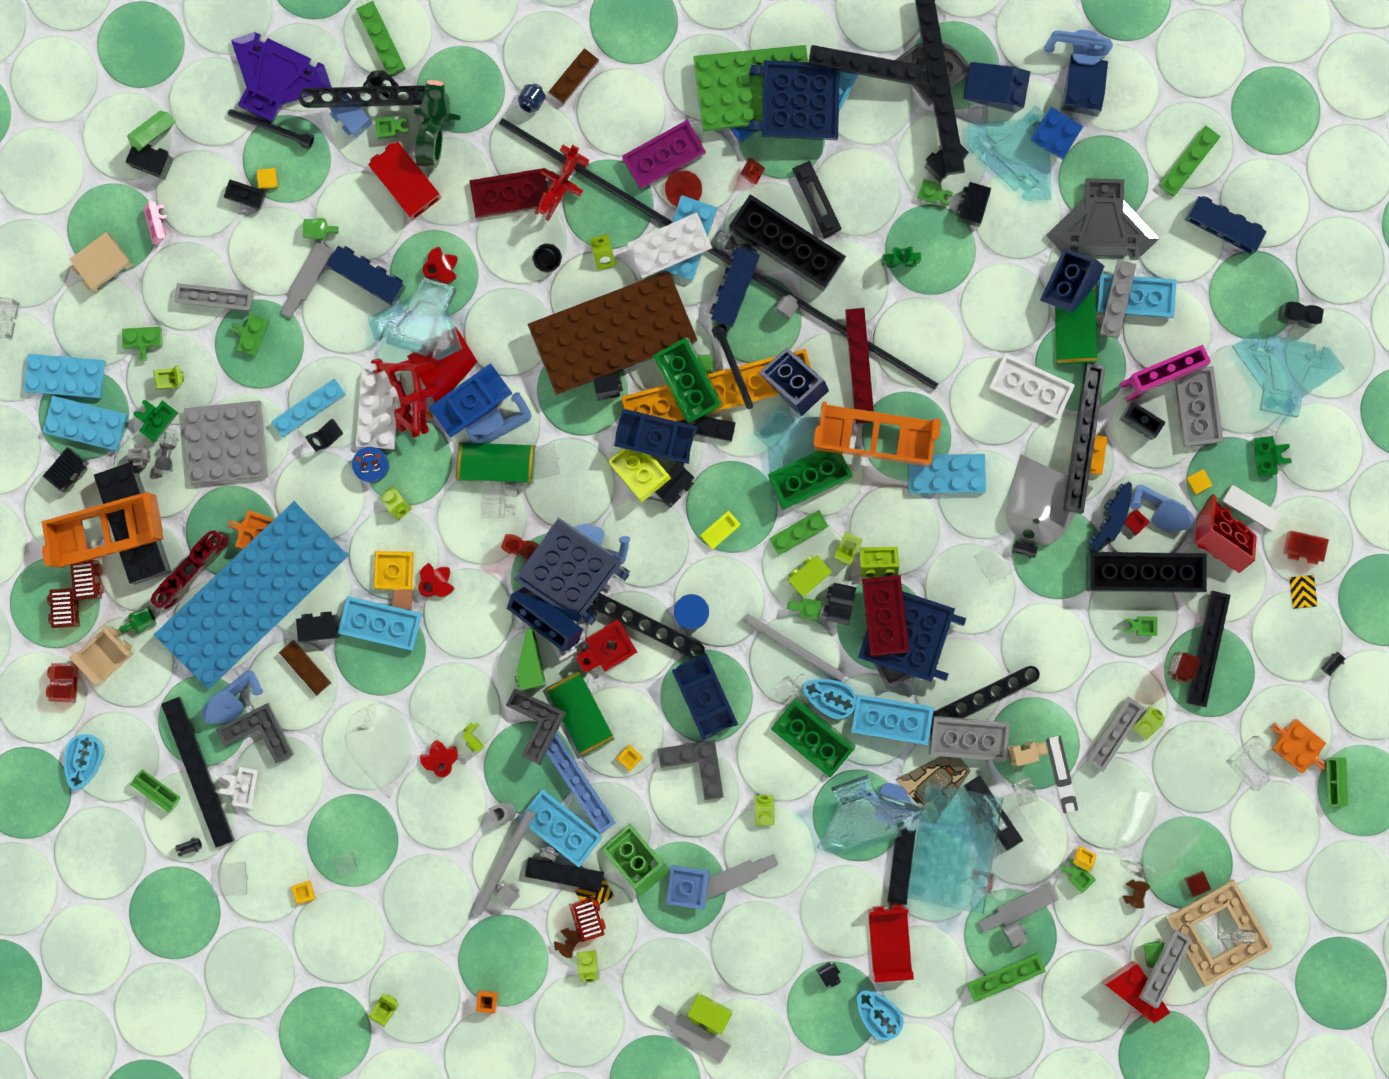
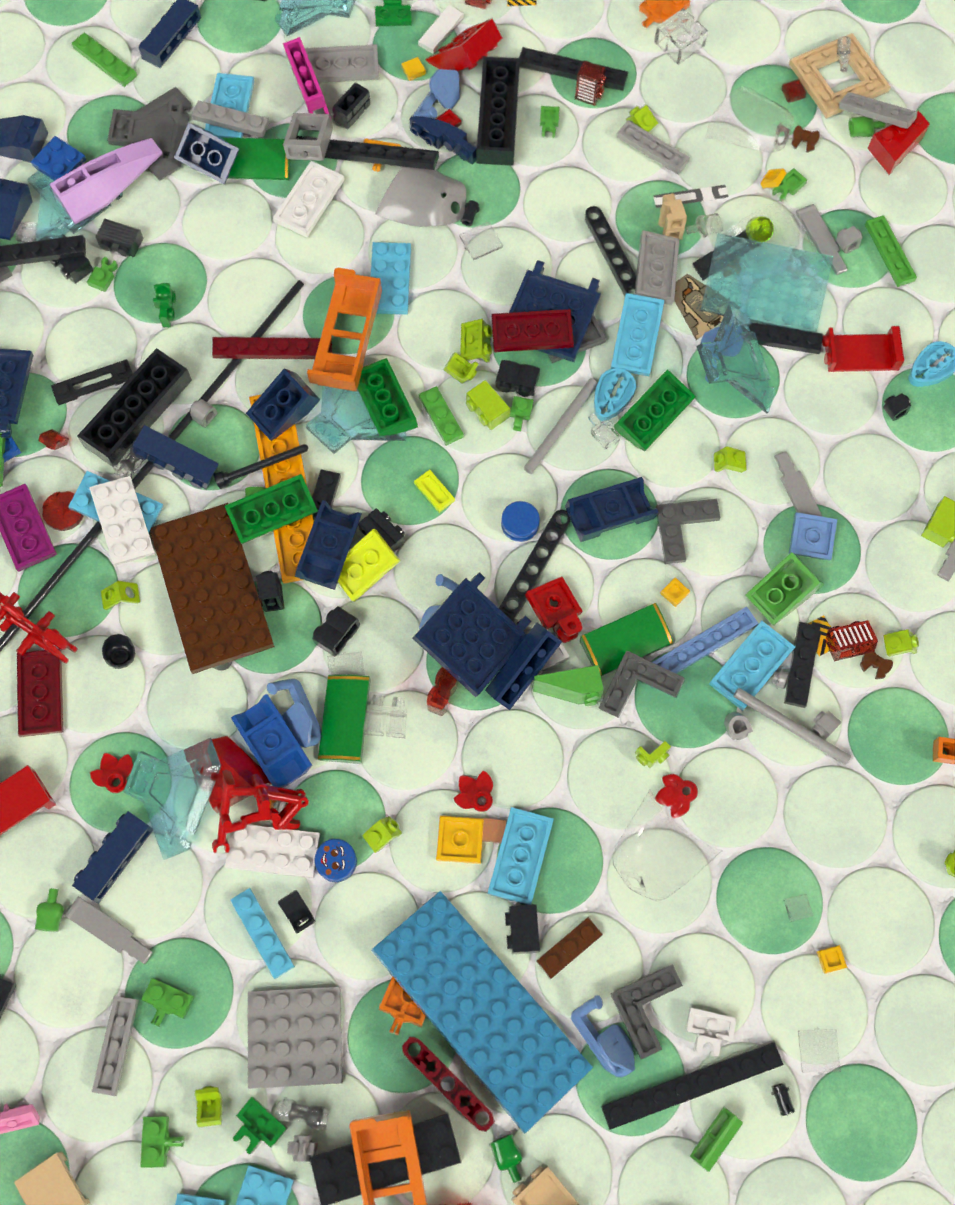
camera: 90 degrees left, 15 degrees down
none -> lavender wedge [49,138,162,224]
none -> light grey window [283,113,333,161]
none -> black brick [312,606,360,657]
none -> clear neon green head [746,216,774,242]

